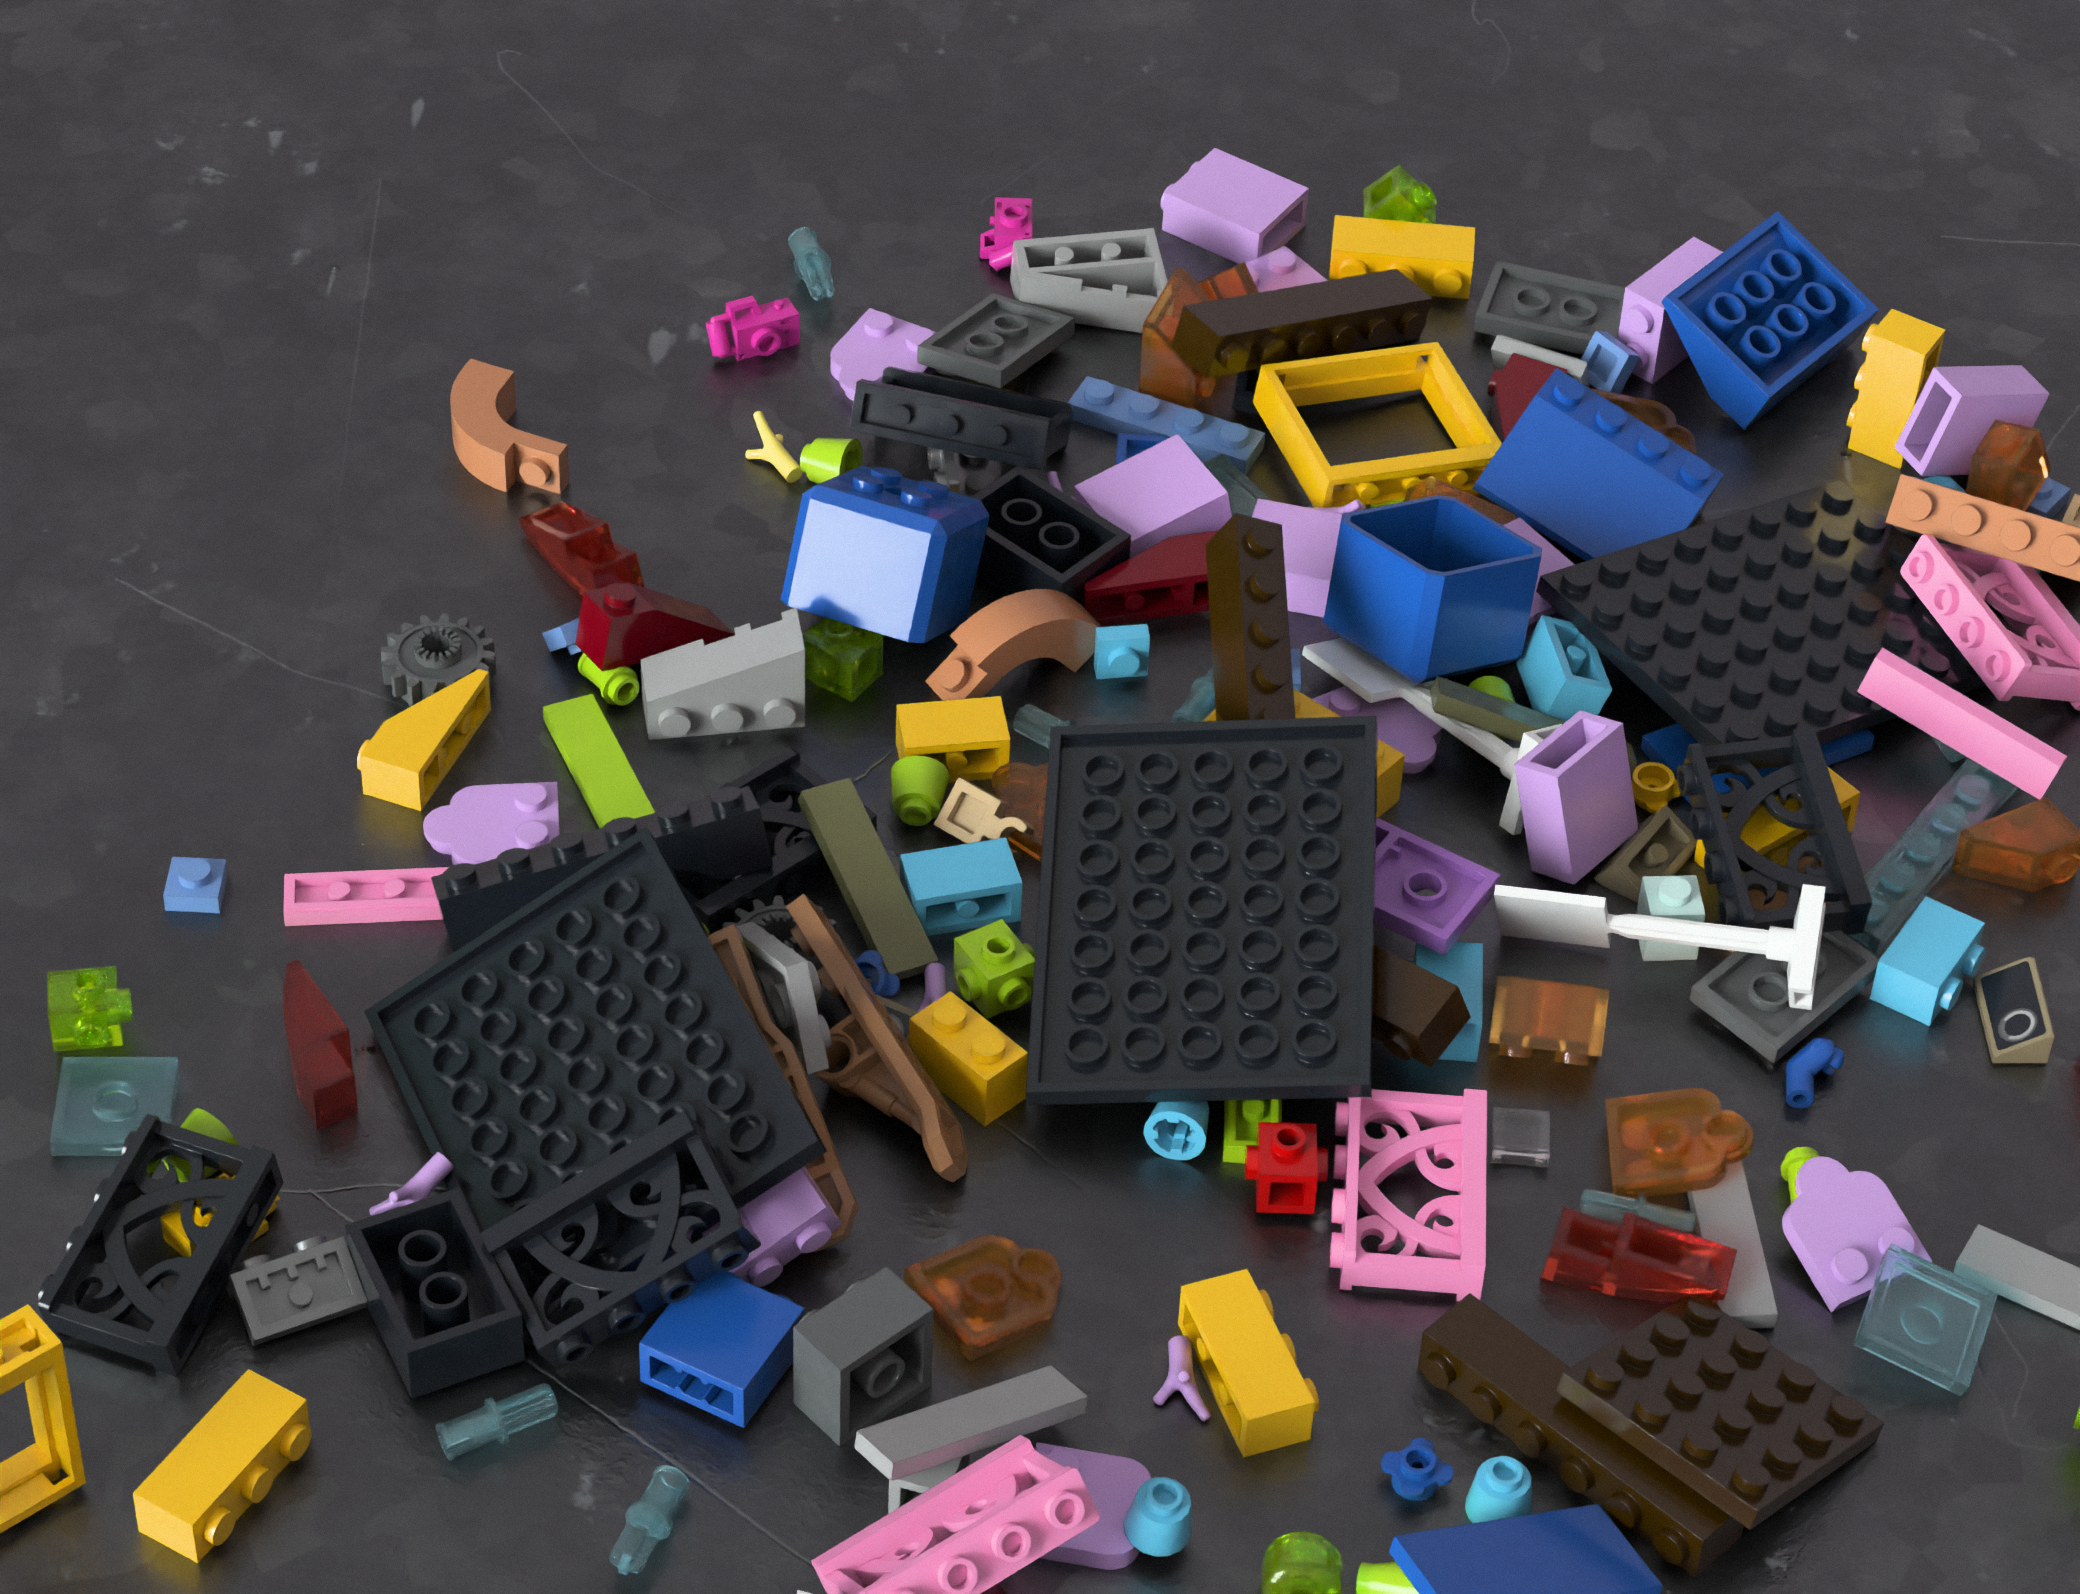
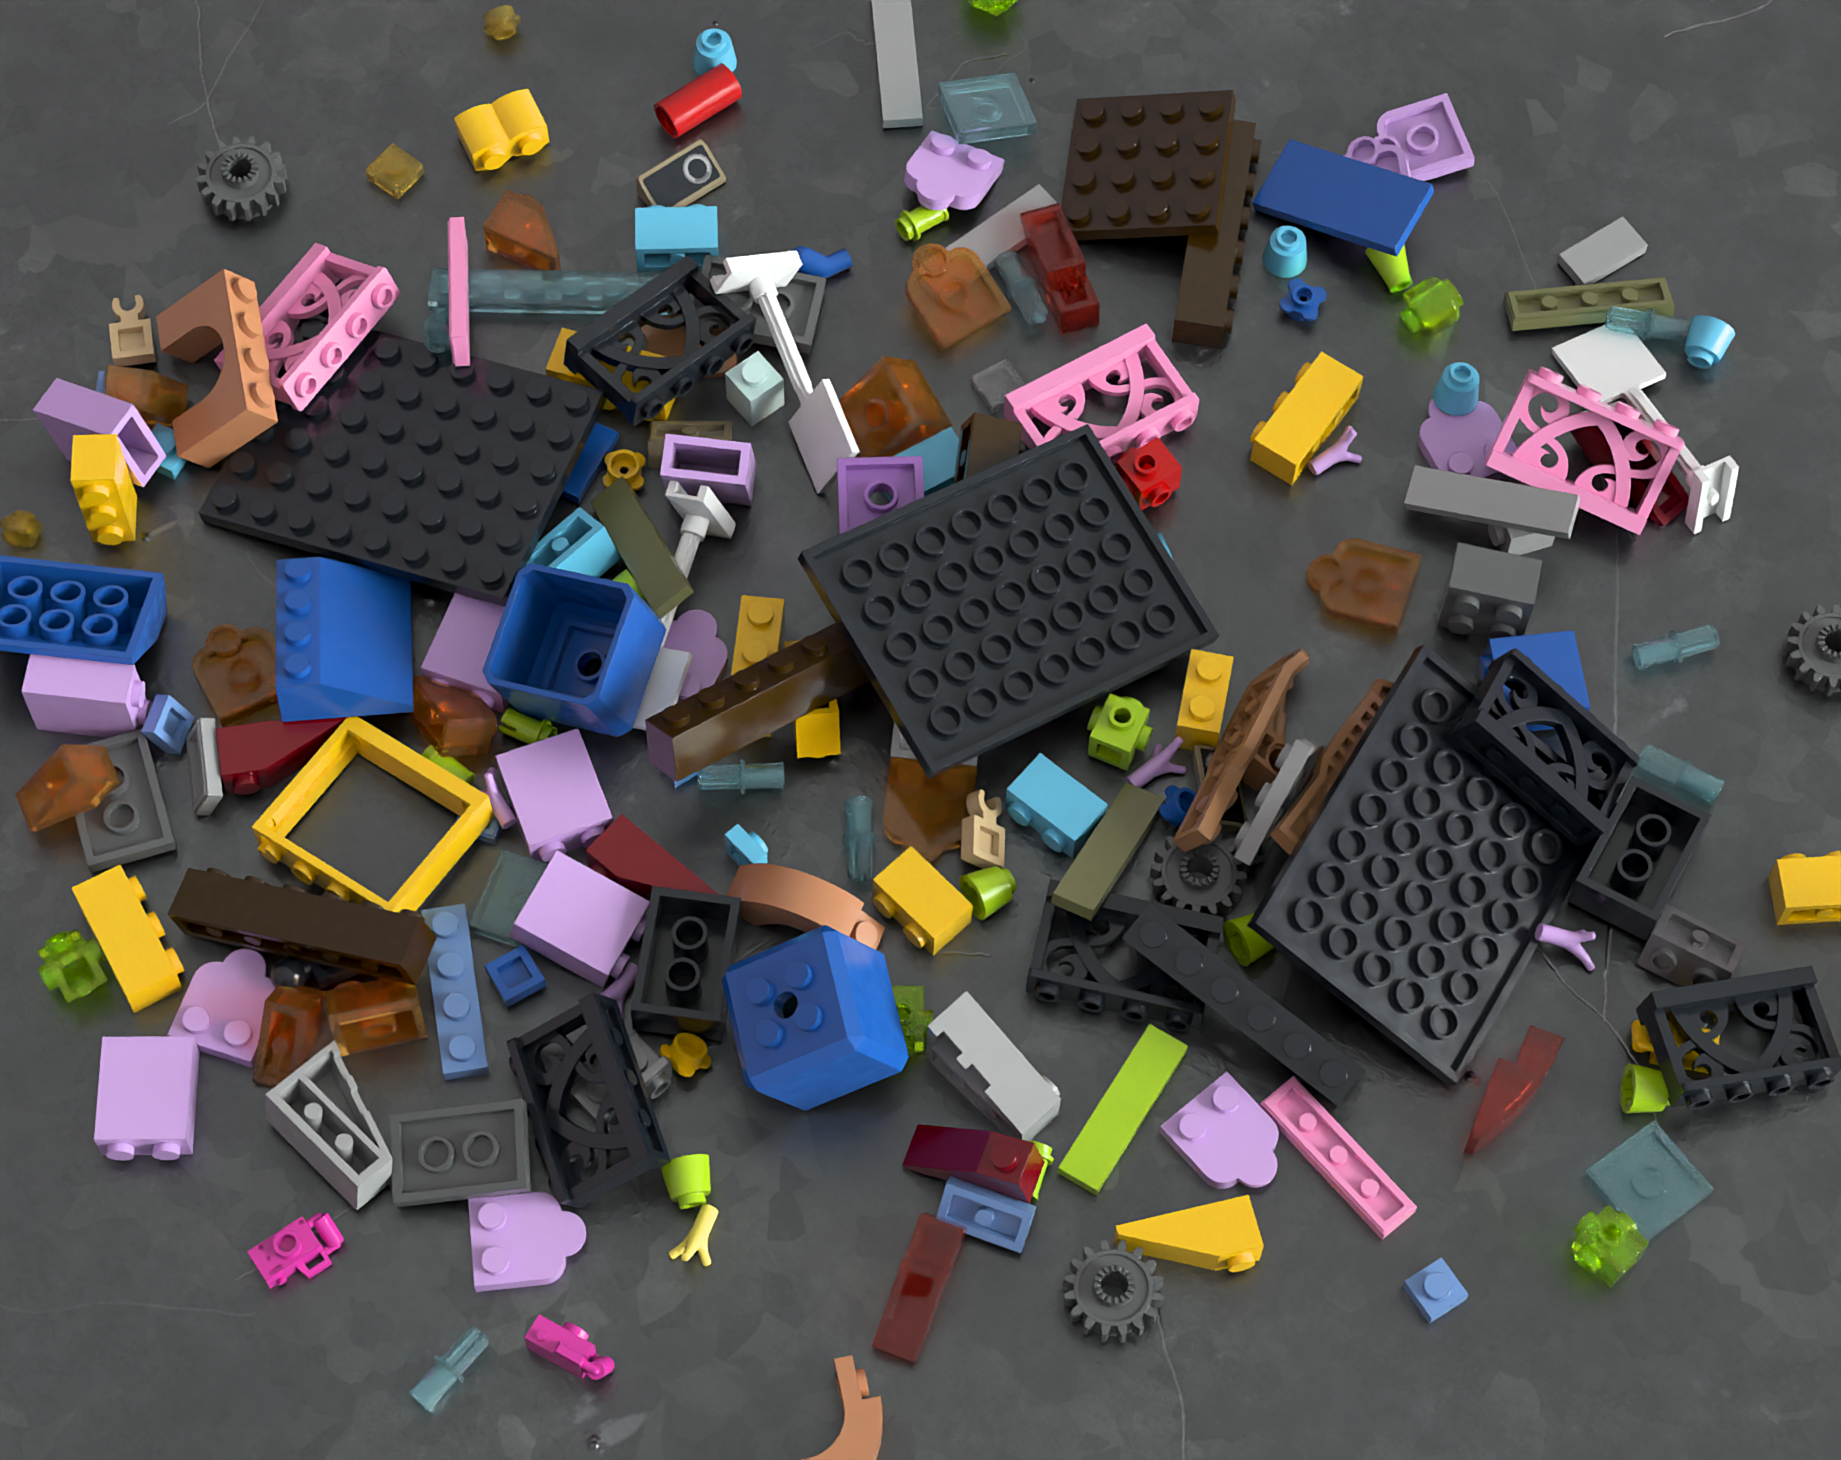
camera: 125 degrees left, 20 degrees up
none -> clear orange slope [15,744,120,831]

